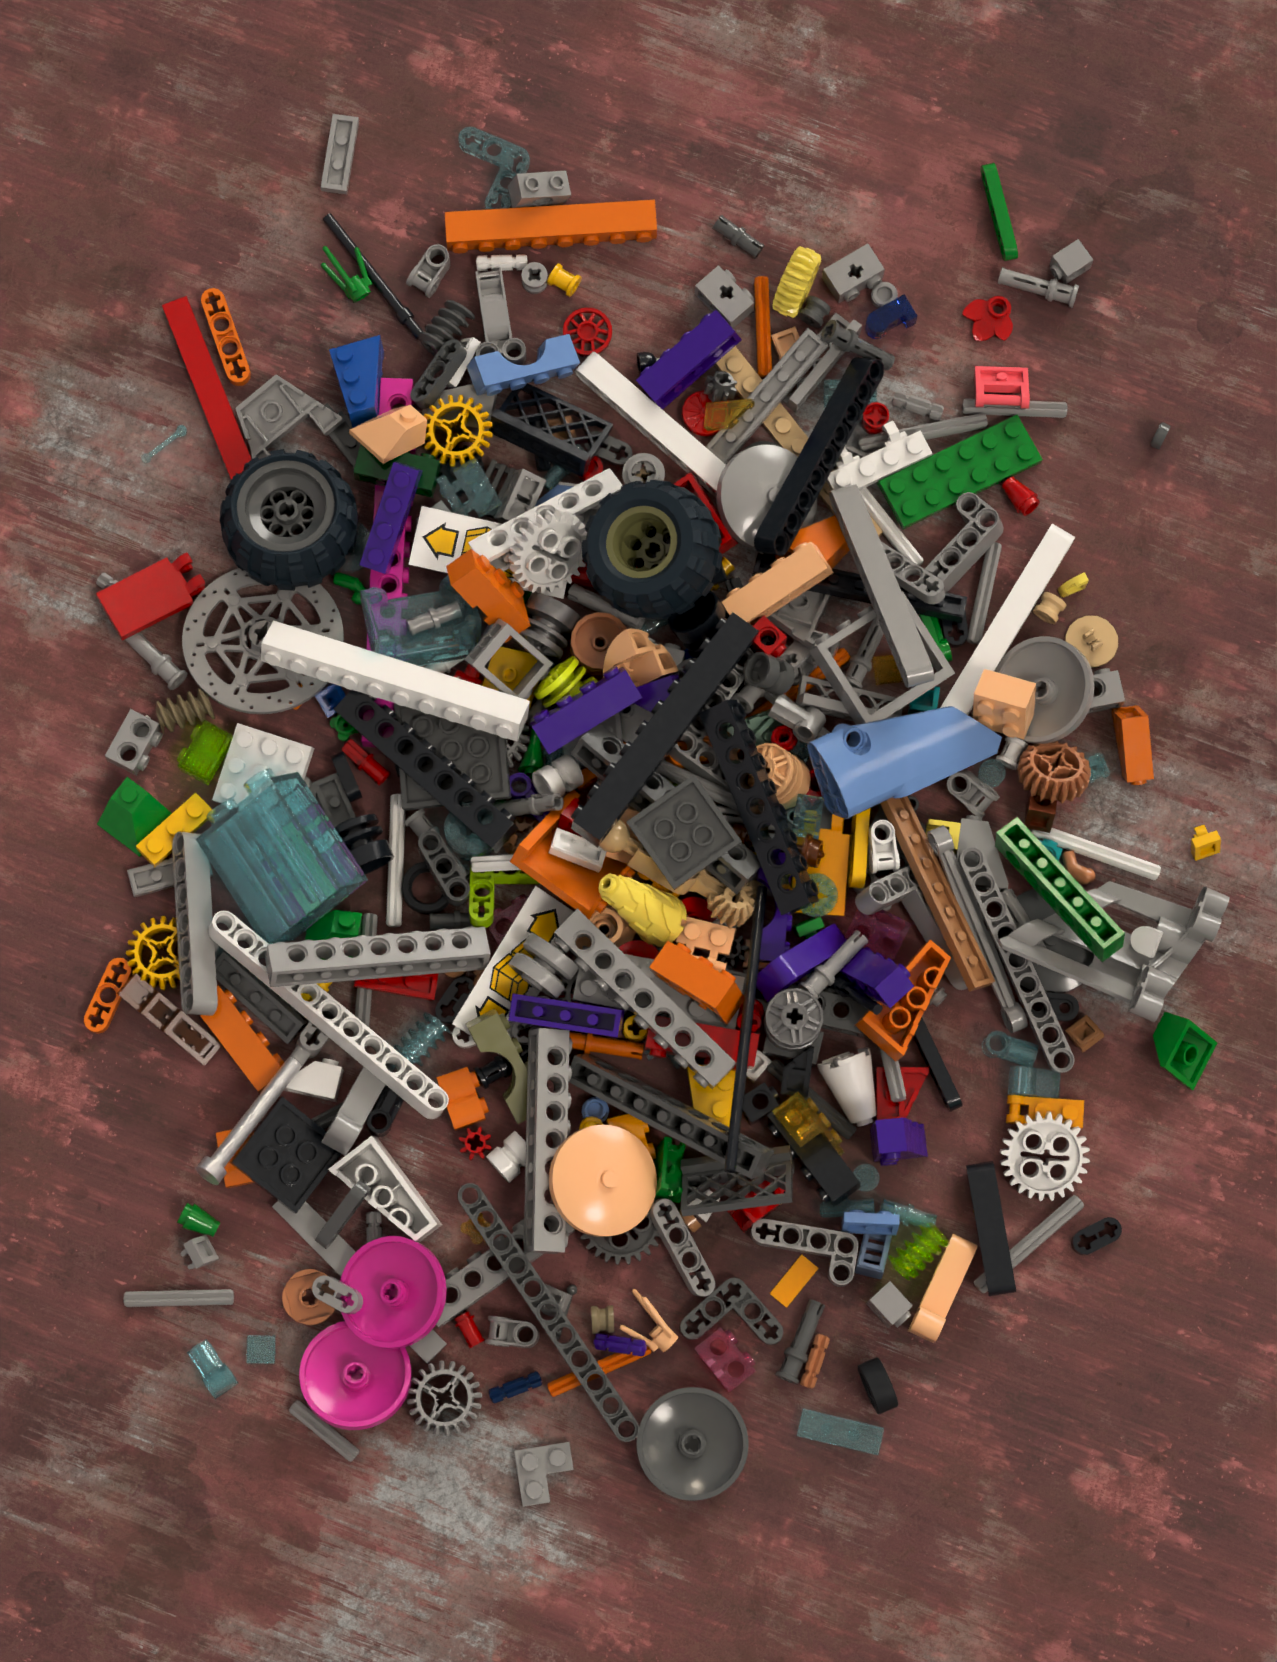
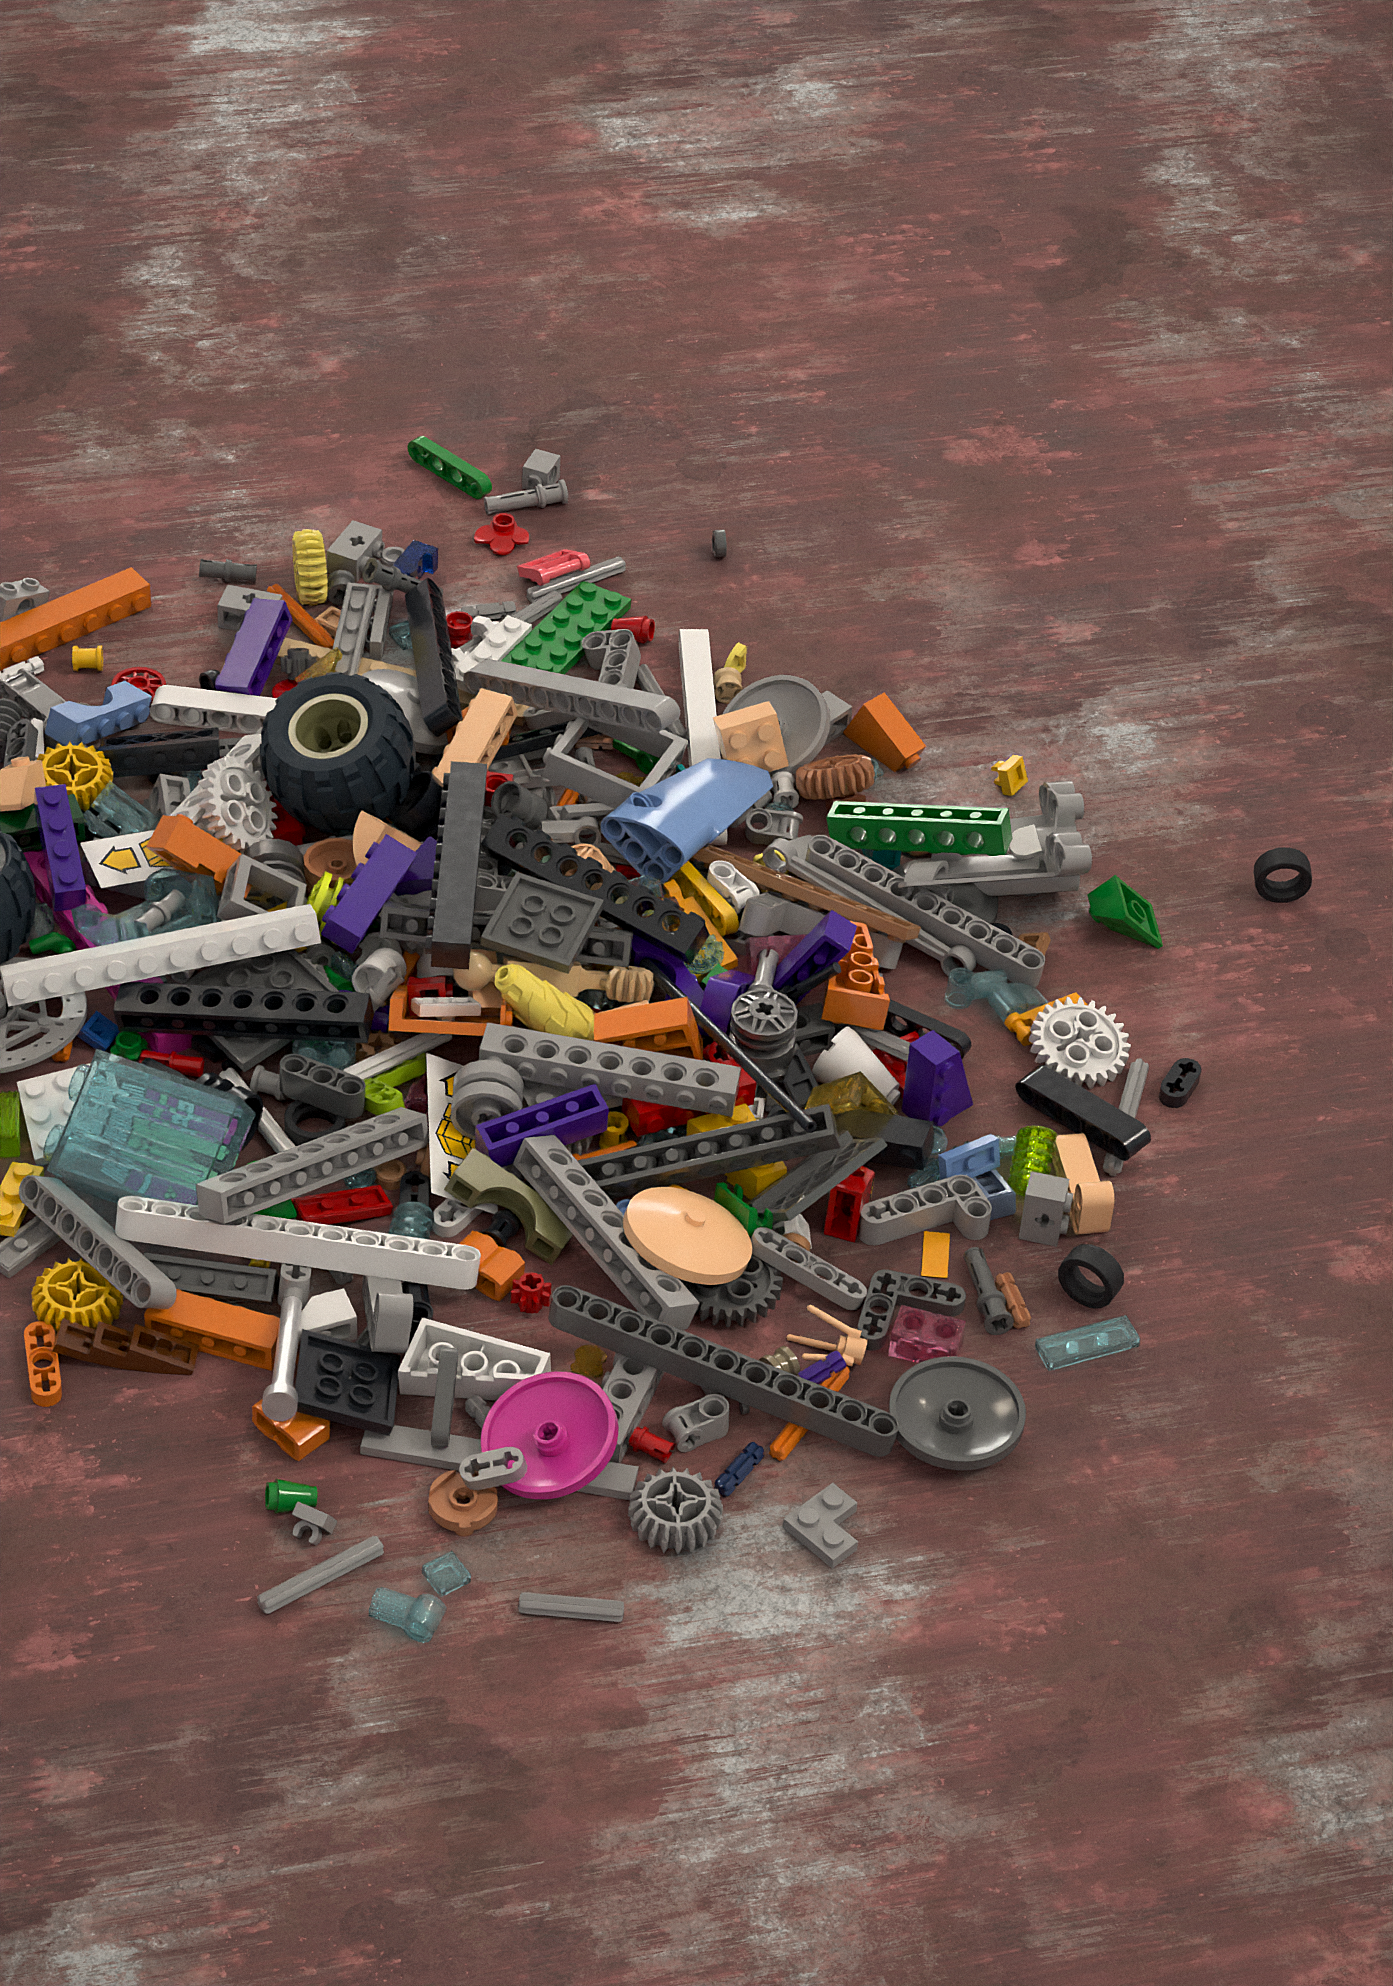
camera: 35 degrees left, 35 degrees down
dark pink dish [299,1321,412,1430] -> none
white wheel [486,1131,526,1183] -> none
light grey wheel [521,262,548,294] -> none

